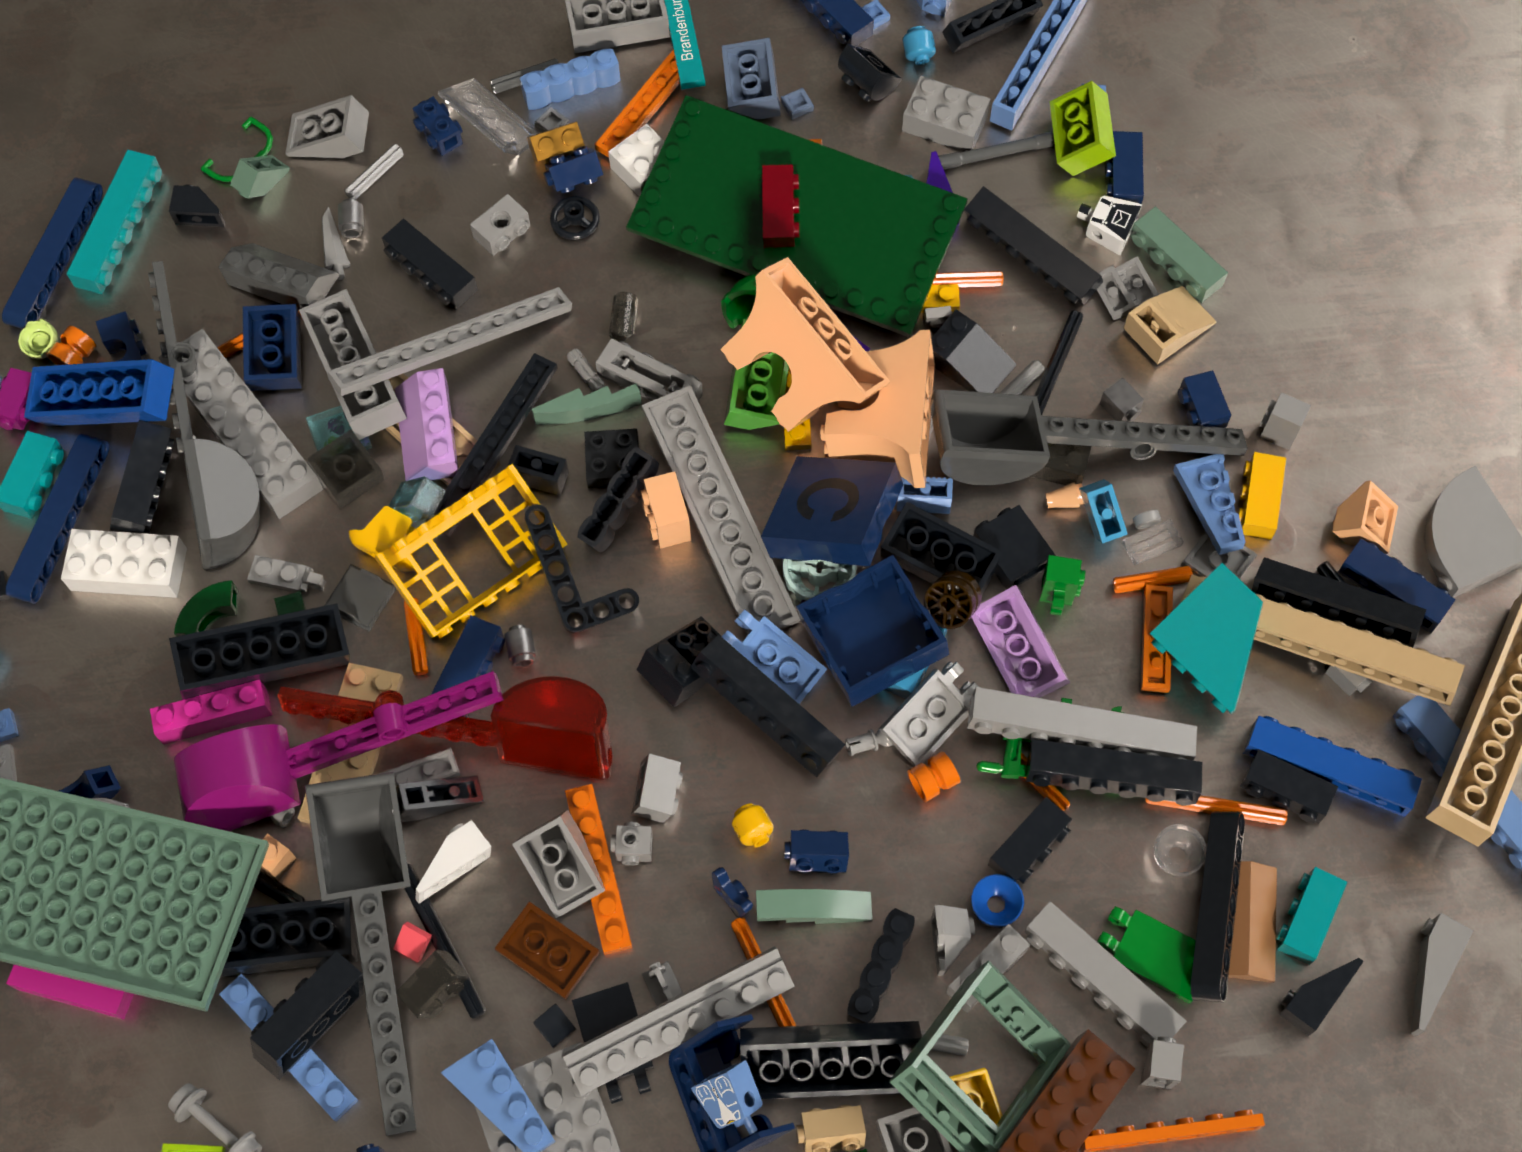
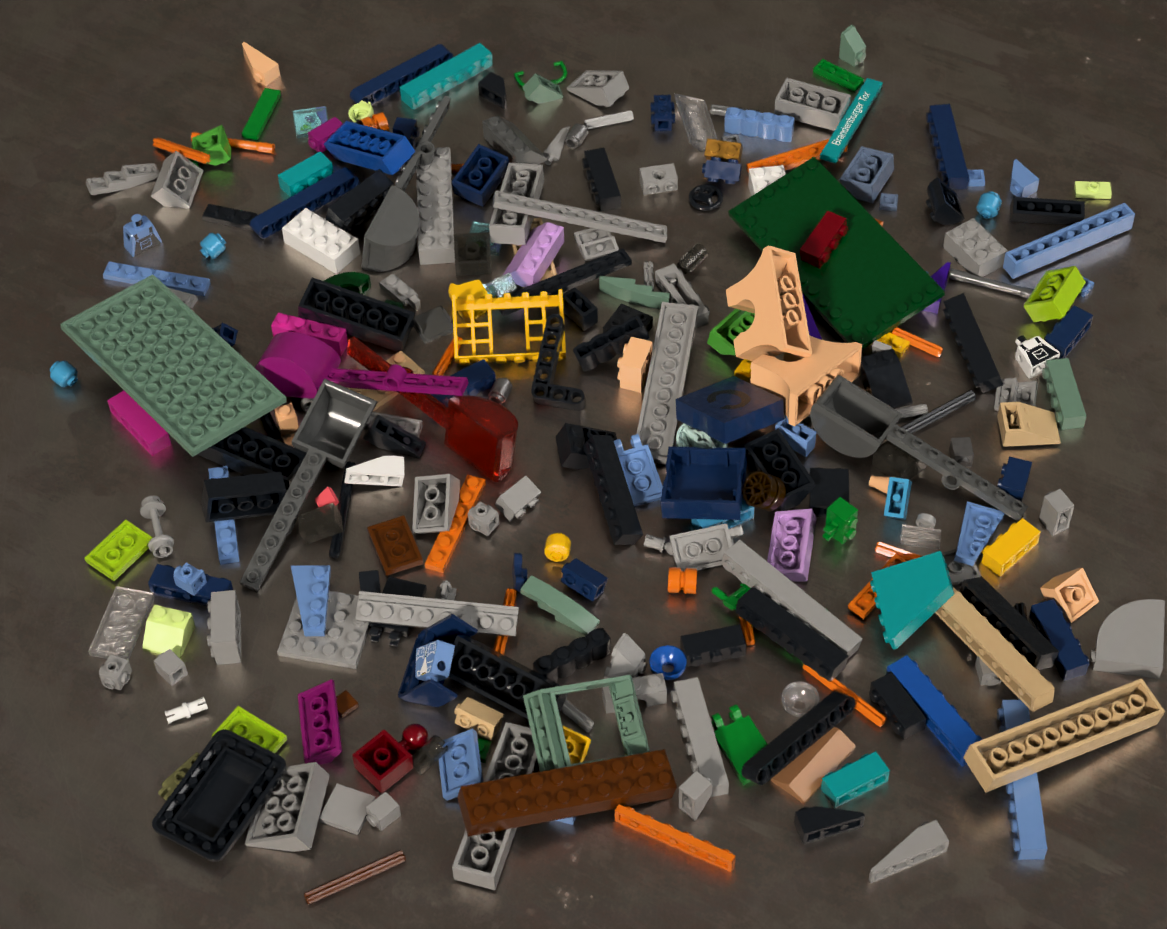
camera: 35 degrees right, 15 degrees down
none -> light grey slope [574,228,619,261]

